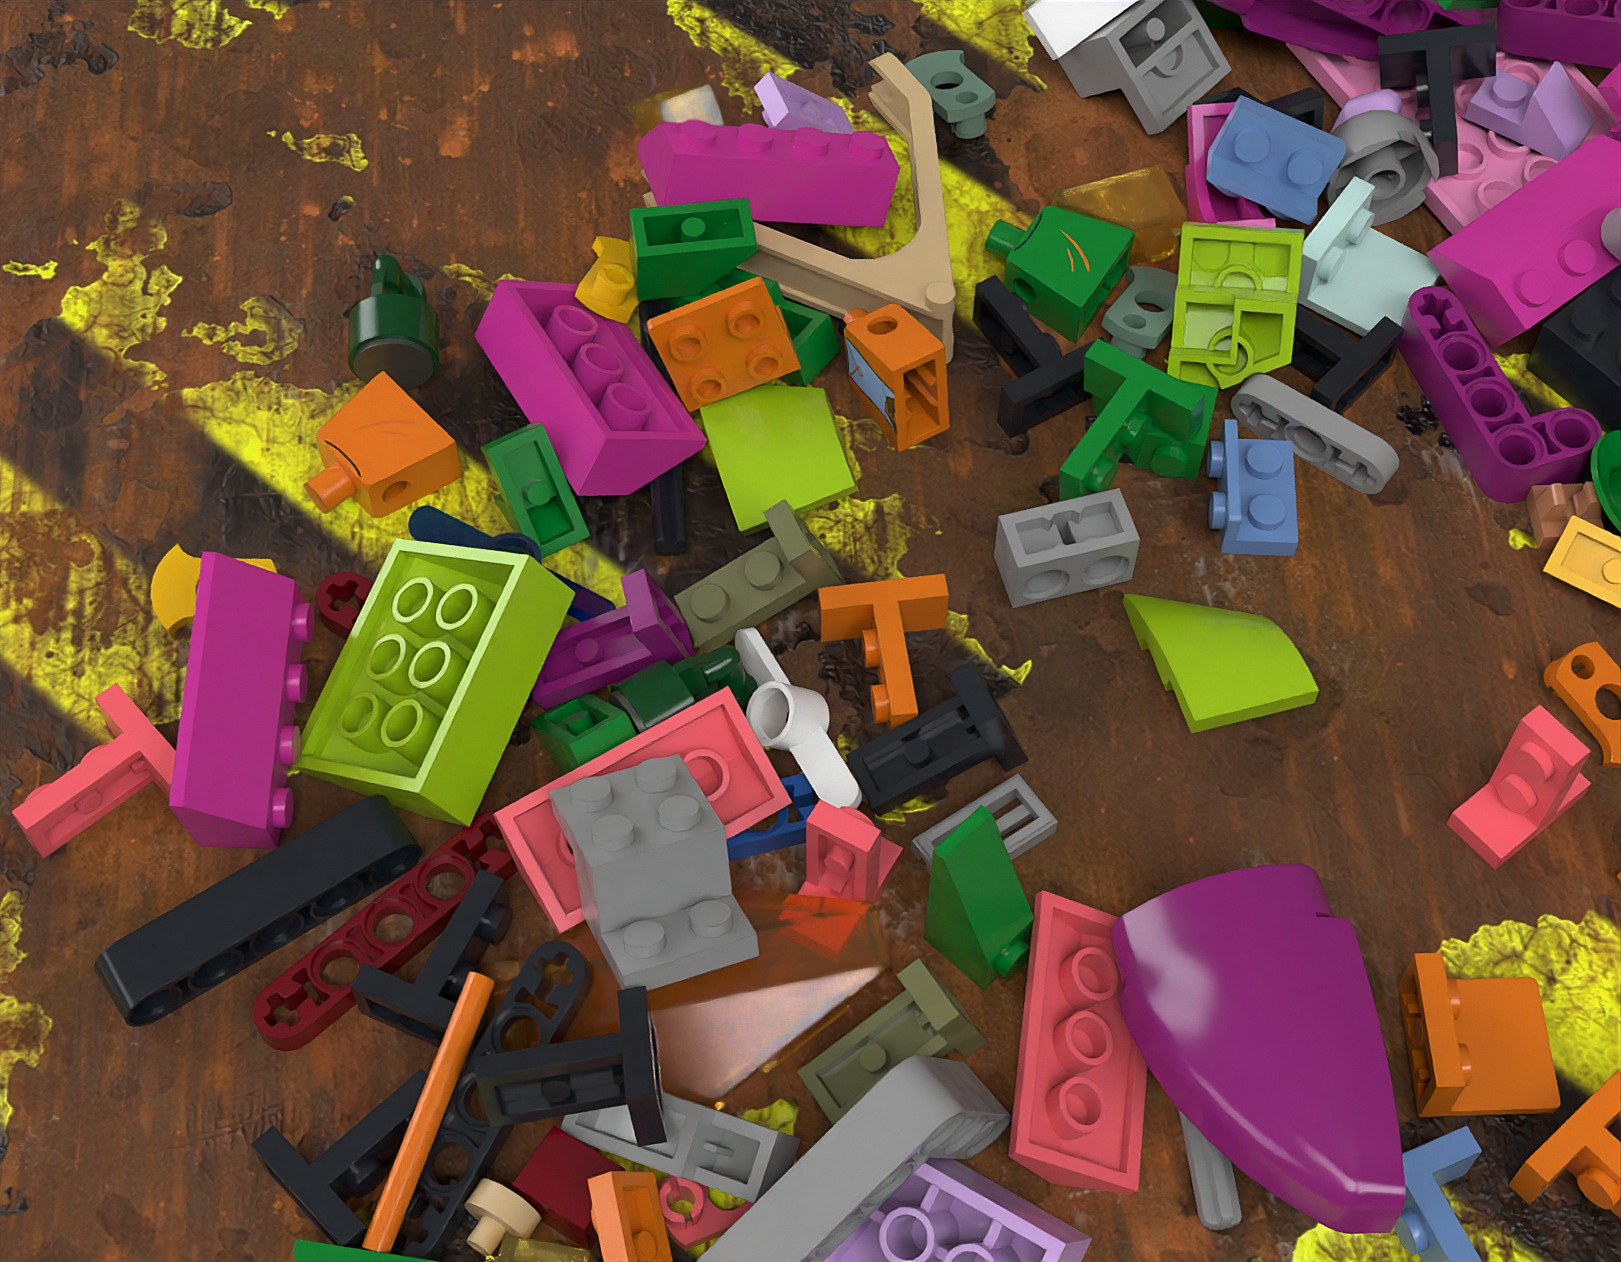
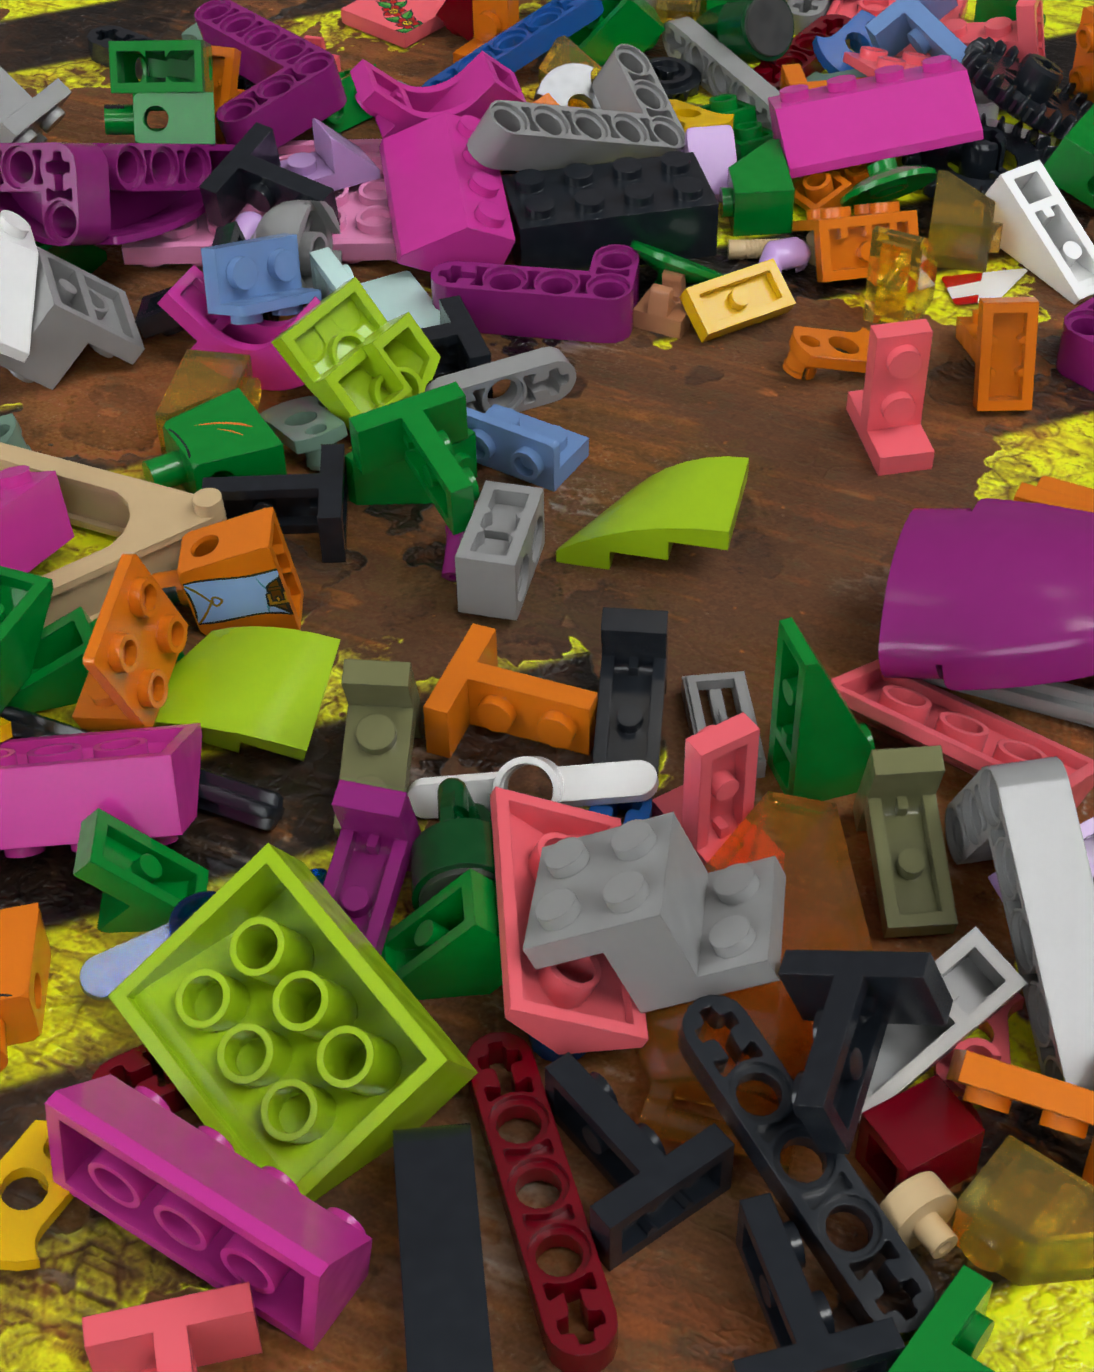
camera: 60 degrees left, 15 degrees down
orange bar [361,972,495,1254] -> none

